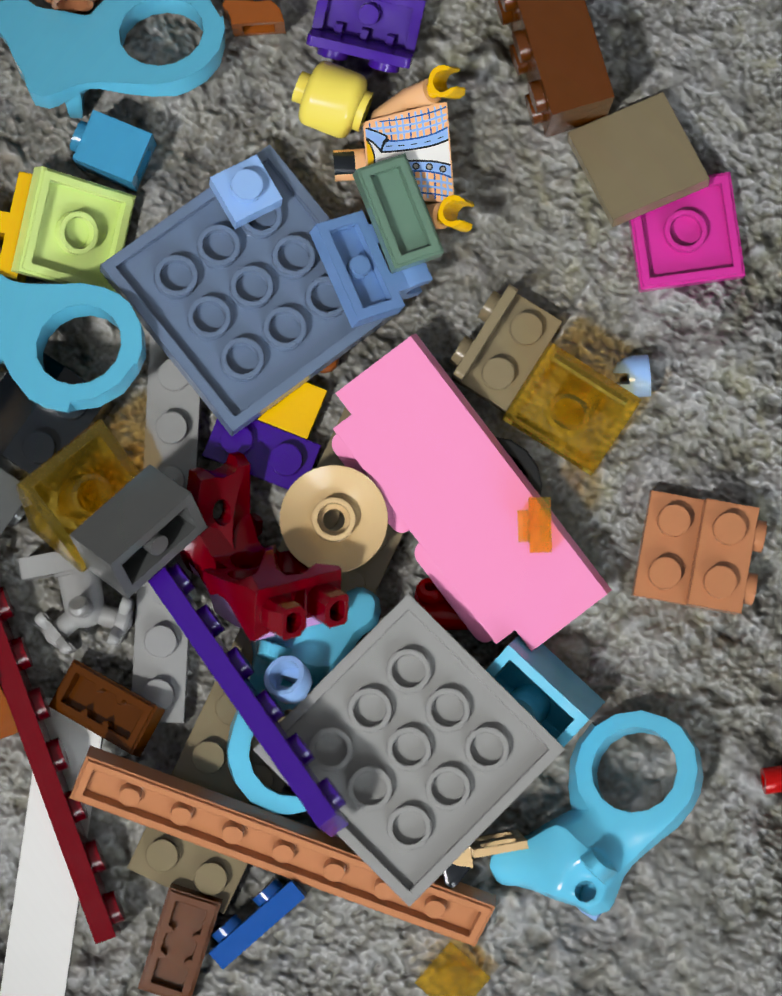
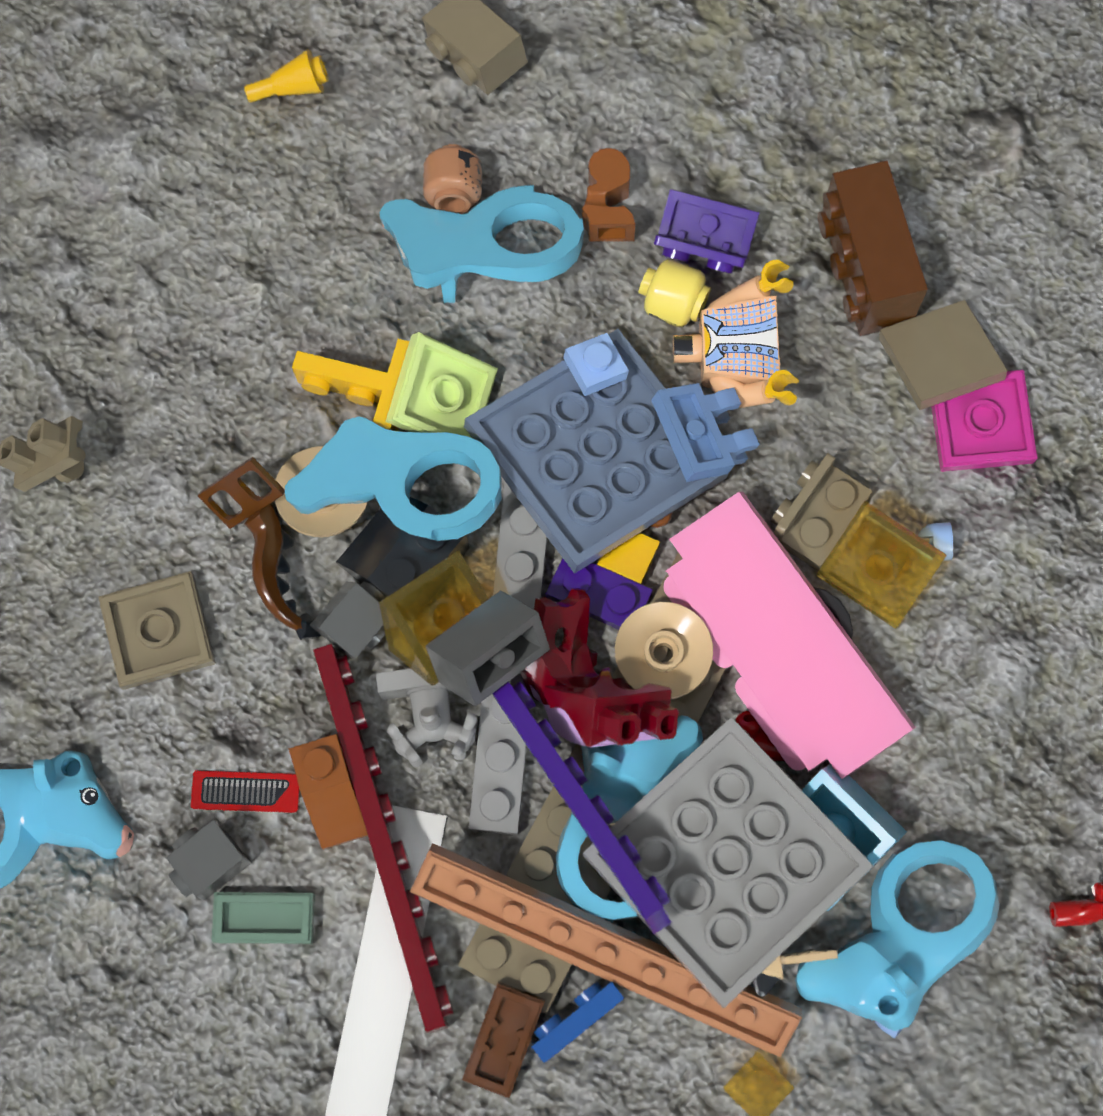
camera: 10 degrees right, 10 degrees down
reddish brown plate [49,659,165,758] -> none
dark azure brick [69,109,157,192] -> none
light blue hinge [264,655,313,704] -> none
sand green tile [353,153,444,274] -> none
clear yellow plate [517,497,552,554] -> none
nougat plate [631,490,767,615] -> none

